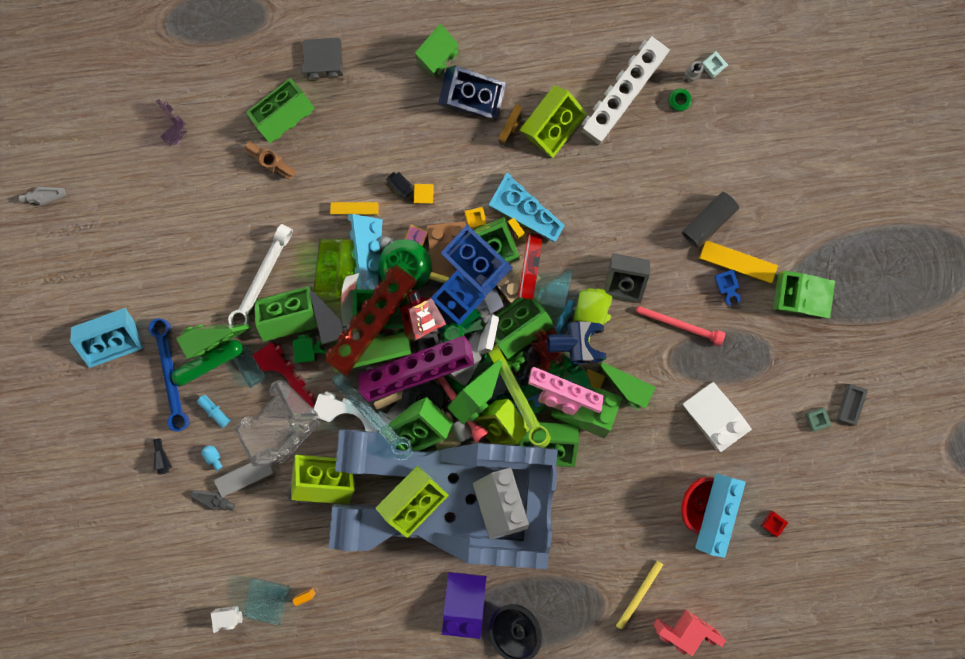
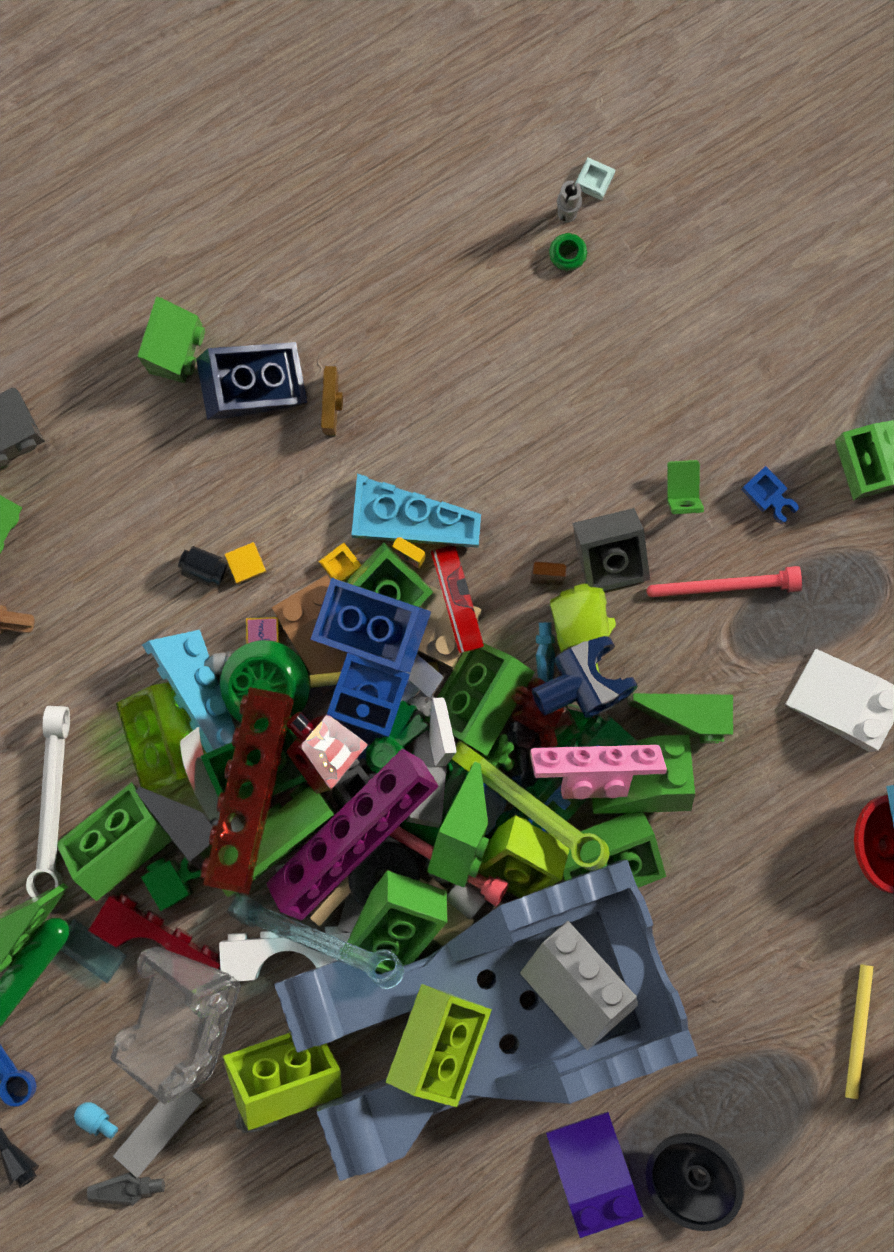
camera: 25 degrees left, 5 degrees down
medium azure axle [197,395,231,429] -> none
yellow piece [330,202,379,216] -> none
lime slope [520,85,588,158] -> none
clear light blue slope [537,270,573,310] -> none
white brick [581,36,670,145] -> none
yellow tile [586,369,605,389] -> none
dark grey piece [682,192,739,248] -> none
yellow tile [699,241,778,284] -> none
none -> reddish brown tile [530,561,566,586]
none -> bright green bracket [667,460,704,514]

